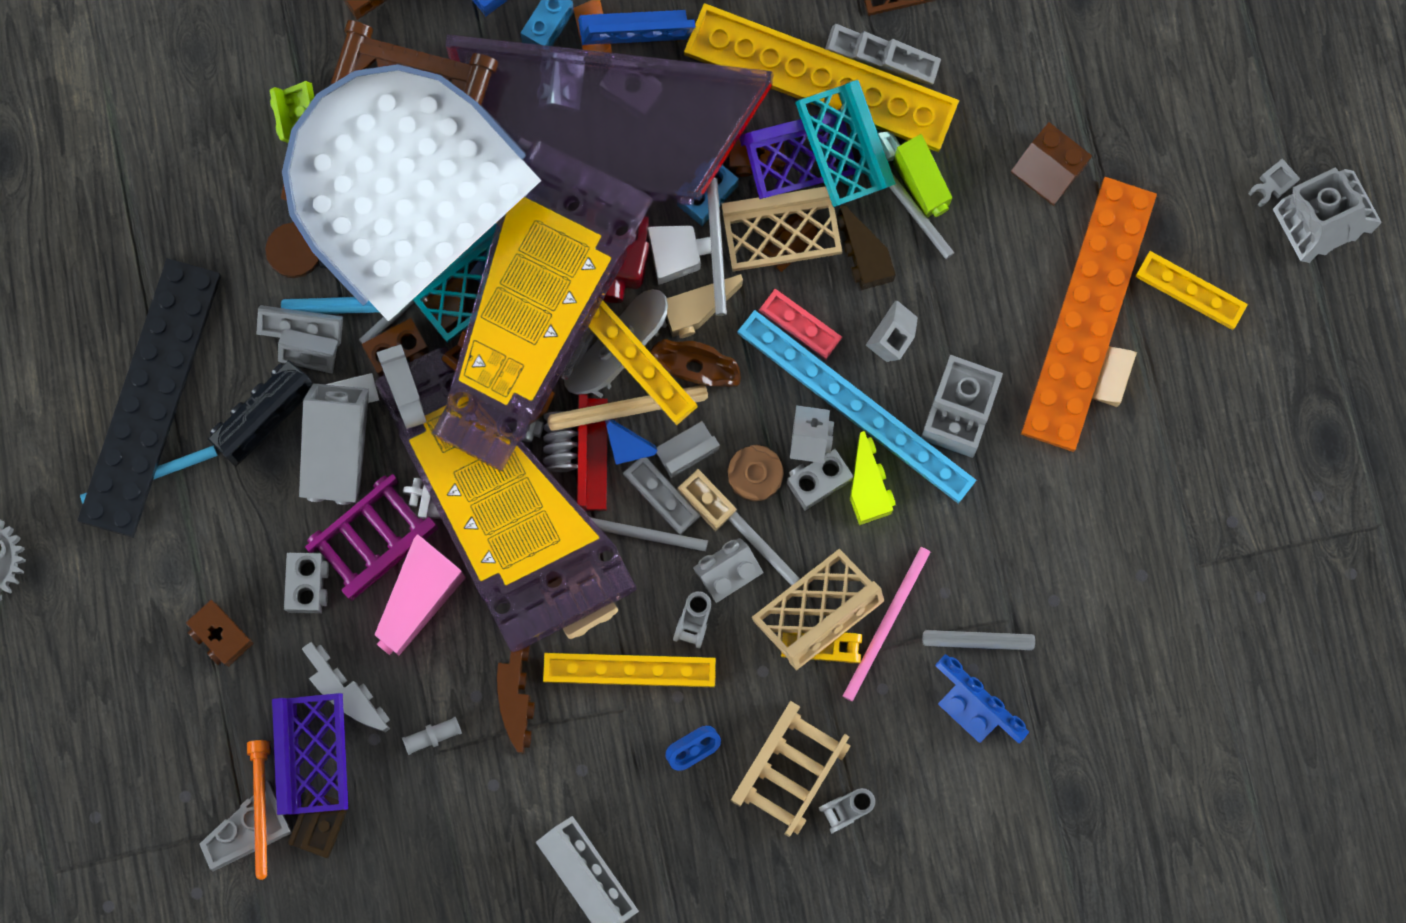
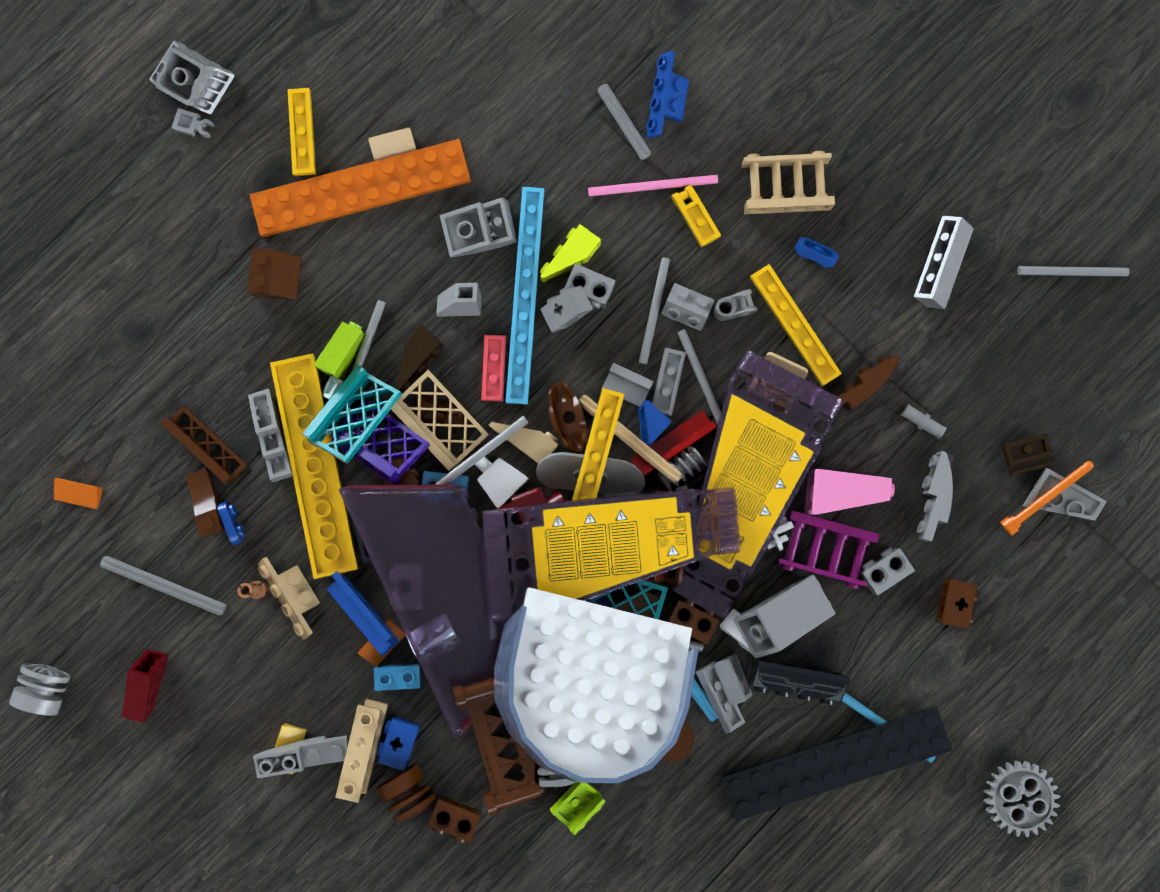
camera: 120 degrees left, 5 degrees up
dark purple fence [272,693,348,815] -> none
light grey leg [376,344,427,429] -> none
tan slope [677,469,737,531] -> none
medium nougat tile [727,445,784,502] -> none
tan fence [752,549,884,671] -> none
light grey piece [819,788,875,834] -> none

